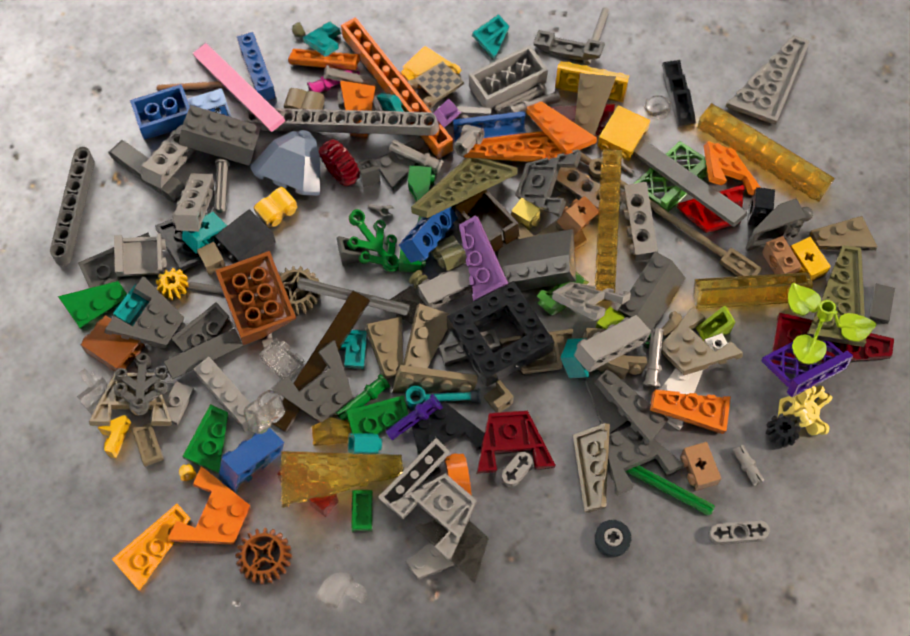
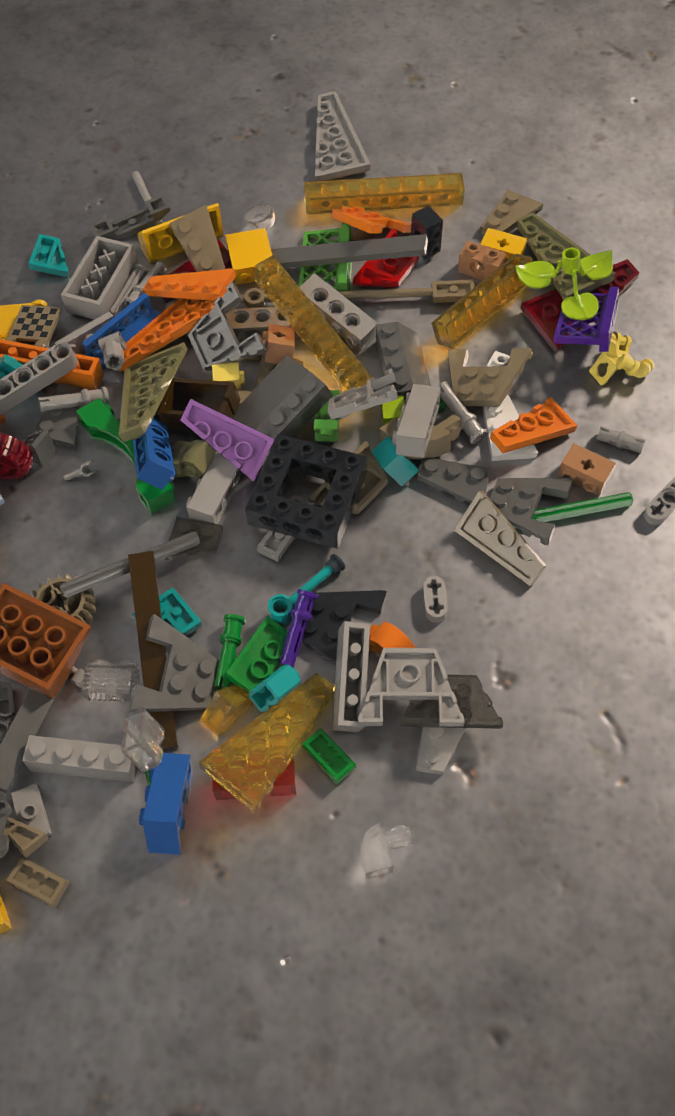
camera: 40 degrees left, 5 degrees down
light orange wing [112,504,191,591] -> none
orange wing [168,466,250,545] -> none
yellow hinge [179,464,196,481] -> none
green wing [182,404,228,475] -> none
dark orange gear [235,527,292,585] -> none
dark grey slope [336,236,369,266] -> none
green plant [347,209,399,272] -> none
dark tan wing [365,317,403,379] -> none
dark tan wing [392,365,478,393] -> none
dark tan wing [403,304,450,368] -> none
olive bush [409,270,427,289] -> none
medium lavender panel [433,99,461,128] -> none
dark red wing [476,410,556,474] -> none
dark tan panel [484,380,514,412] -> none
black bush [594,520,632,557] -> none
dark grey wing [595,369,669,445] -> none
dark tan arm [661,311,682,337] -> none
black slope [662,60,696,127] -> none
lime slope [696,306,735,341] -> none
dark grey slope [746,198,813,251] -> none
black gear [765,413,801,448] -> none
dark grey tile [869,283,895,324] -> none

